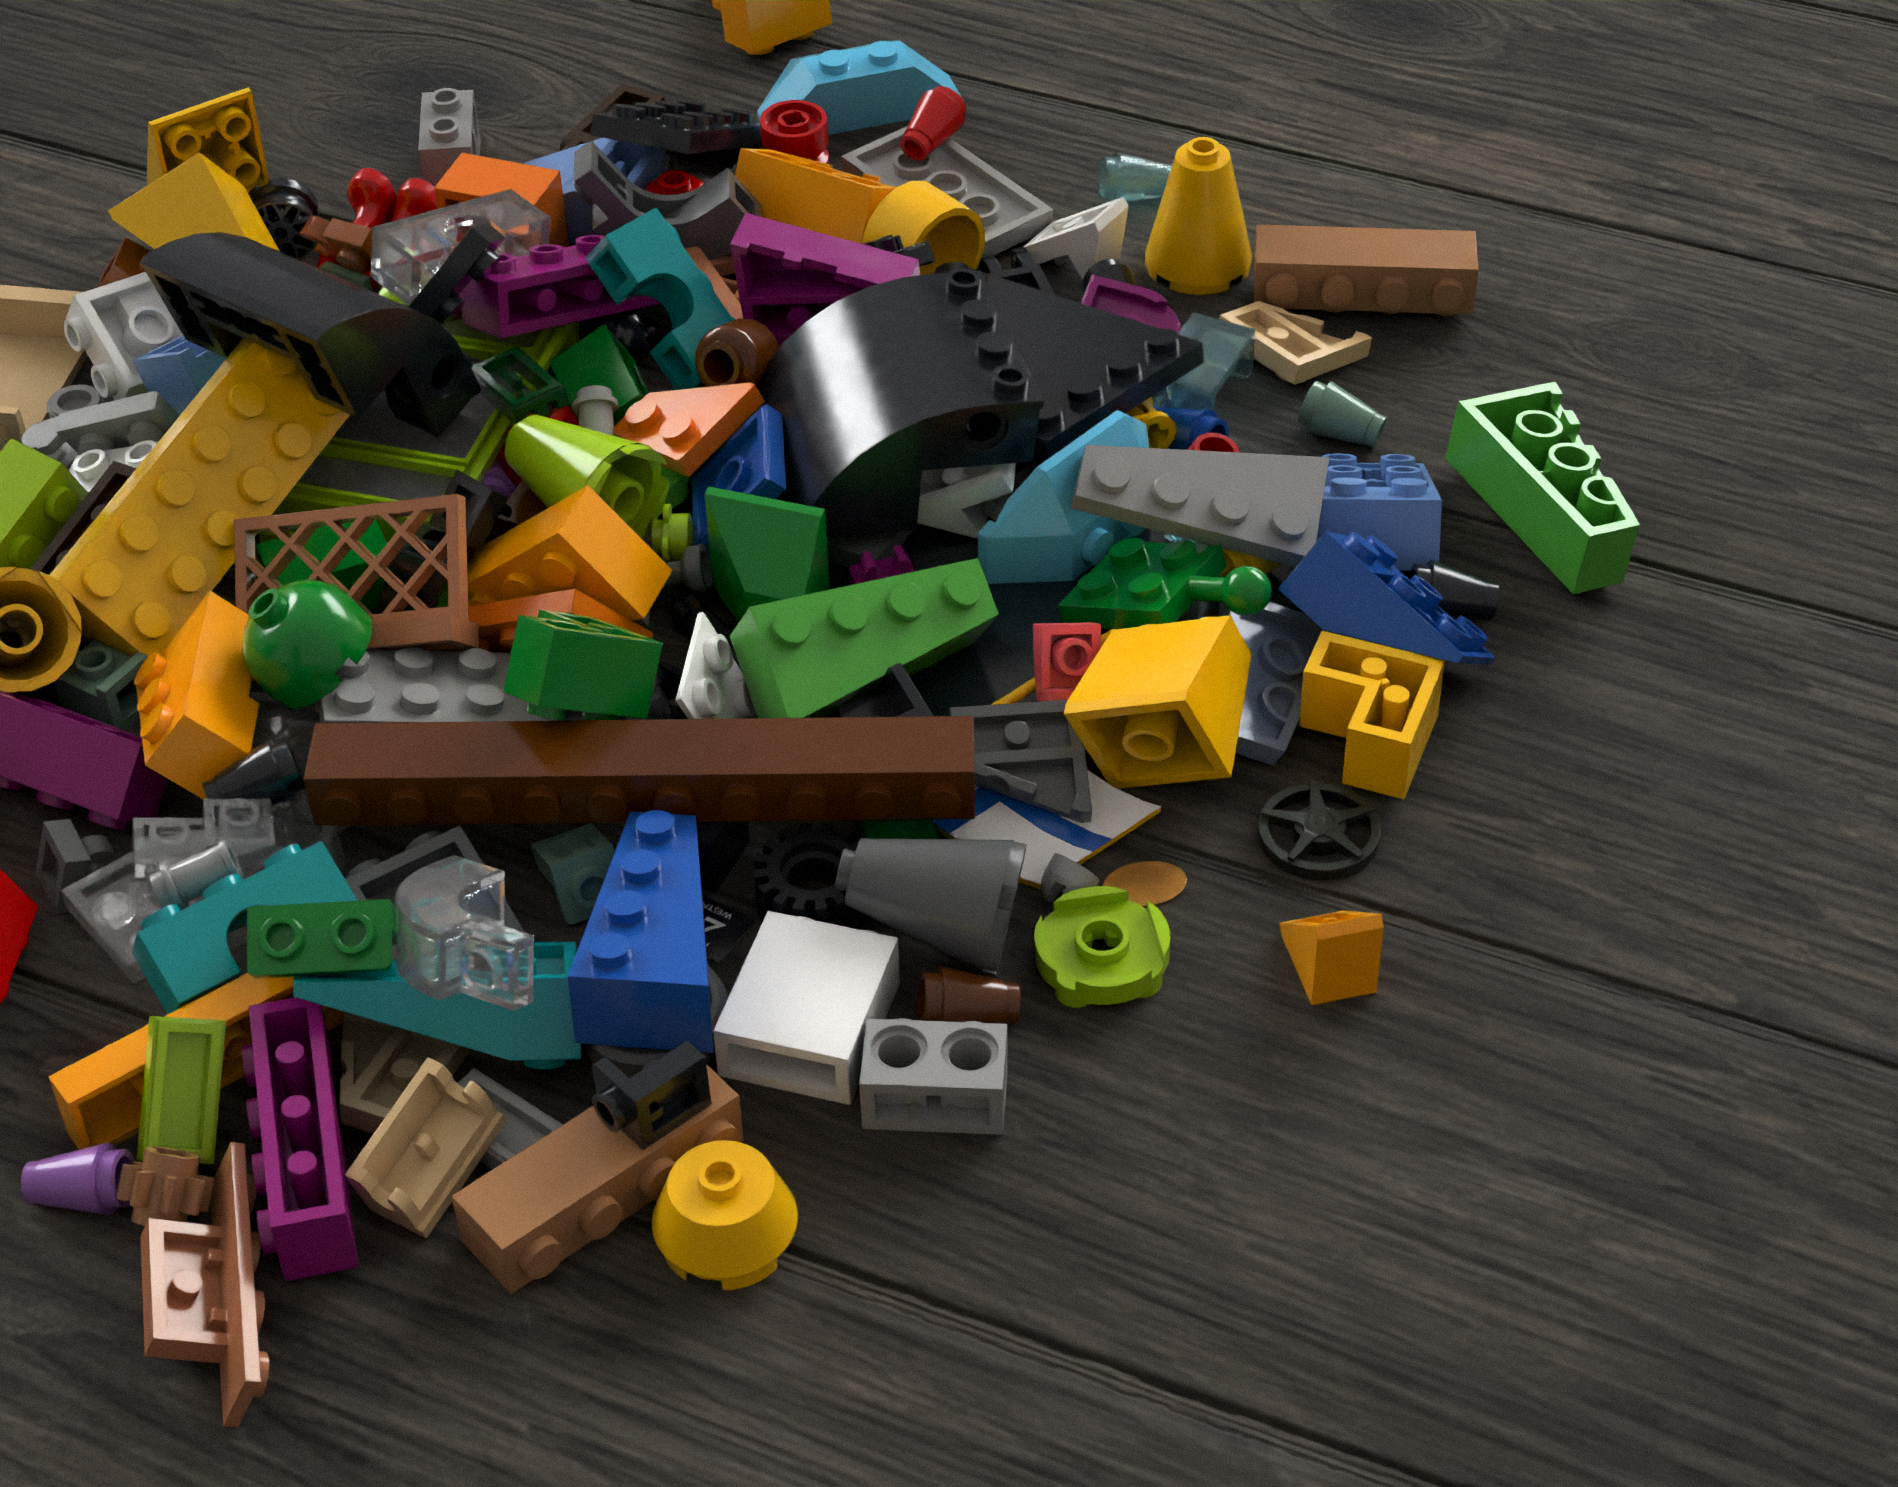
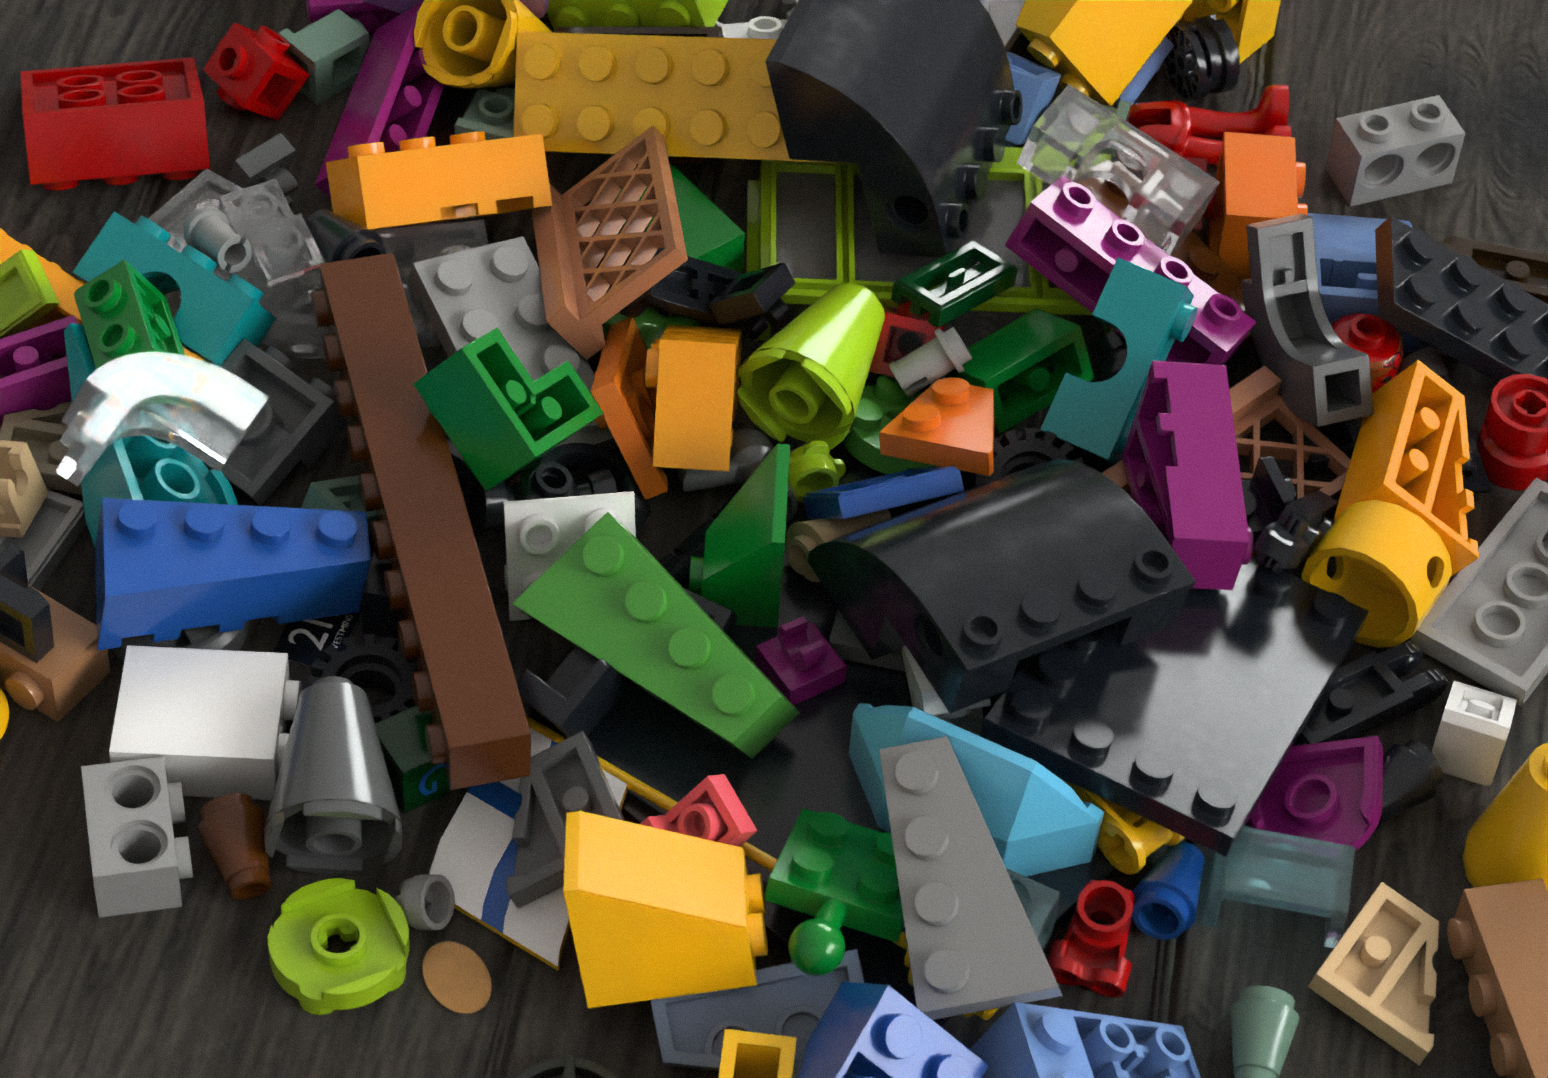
camera: 70 degrees right, 5 degrees up
green cylinder [242,579,372,709] -> none
dark orange plate [300,215,400,277] -> none
black plate [408,223,505,326] -> none
reddish brown head [695,318,779,388] -> none

